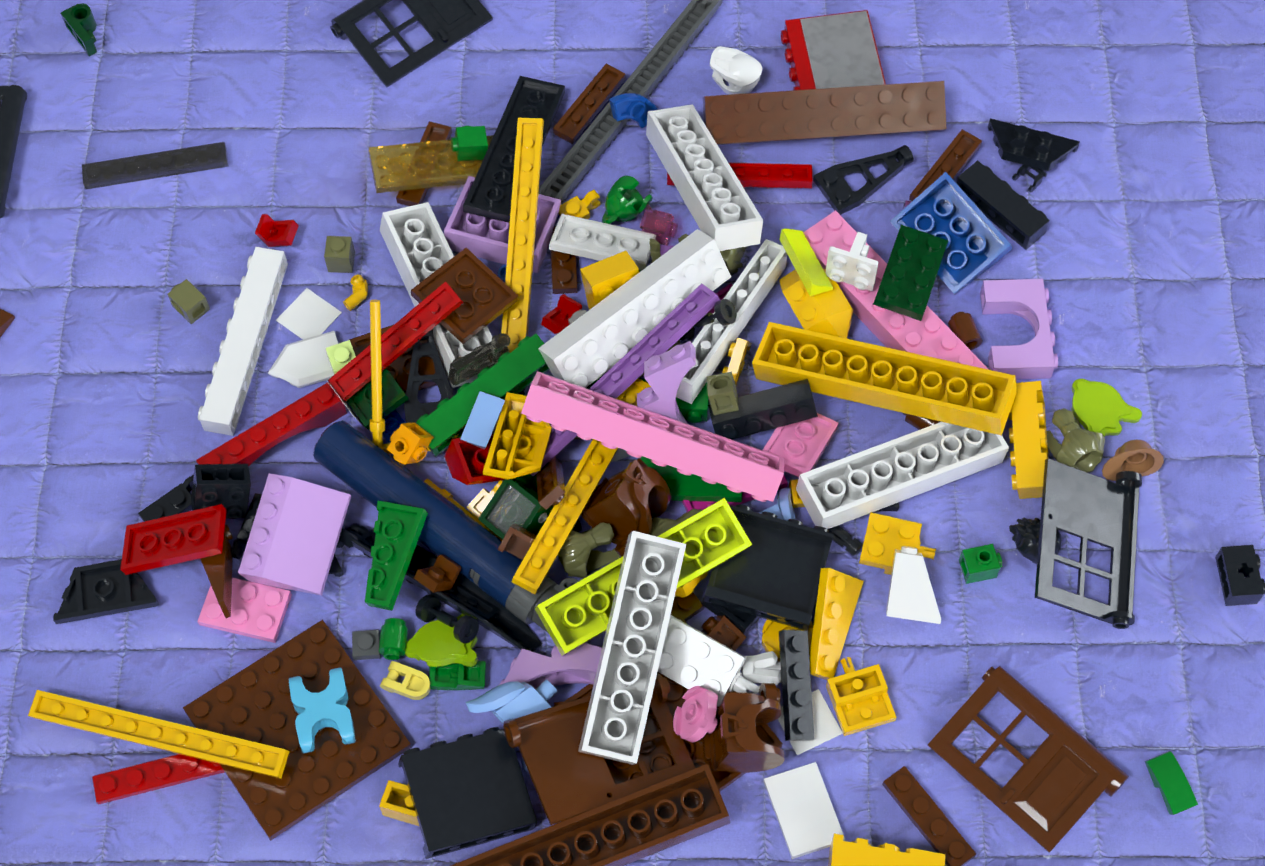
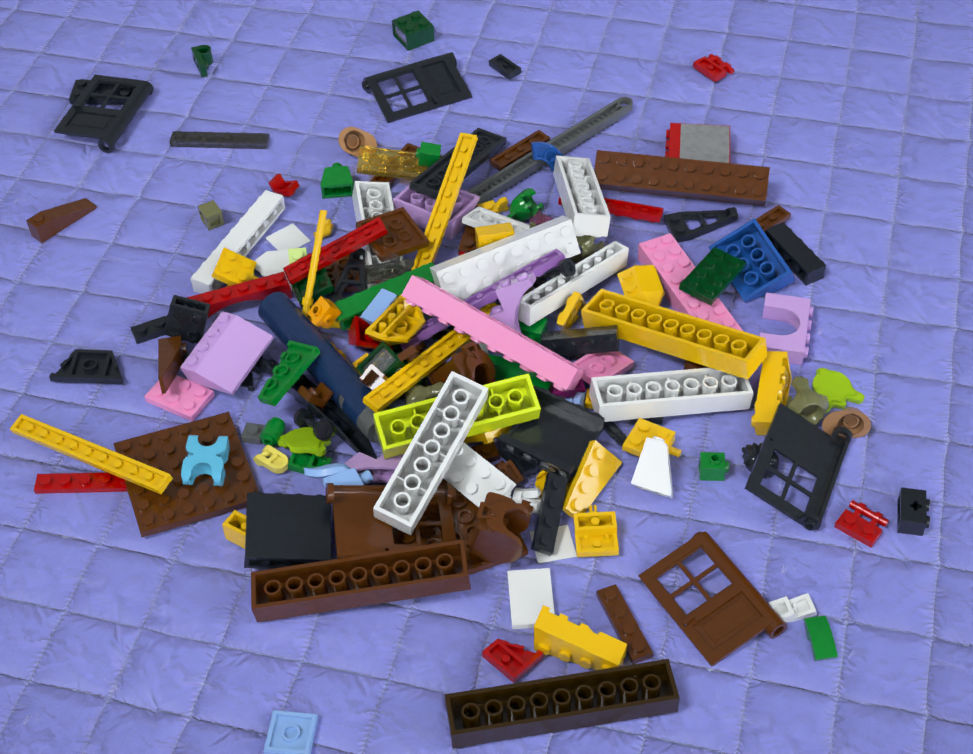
camera: 15 degrees right, 15 degrees down
red plate [120,504,227,575] -> none
olive brick [324,236,355,273] -> none
bright pink plate [673,686,718,743] -> none
olive brick [707,371,739,415] -> none
white helmet [710,46,762,95] -> none
neon yellow slope [779,228,833,296] -> none
white bracket [825,232,879,291] -> none
reddish brown brick [948,312,982,350] -> none
black wing [988,118,1080,171] -> none
black piece [1012,165,1047,192] -> none
none -> yellow plate [211,247,259,287]
none -> green torso [321,162,354,199]
none -> medium nougat piece [338,126,377,159]
none -> white slope [769,593,817,623]
none -> red plate [834,500,890,548]

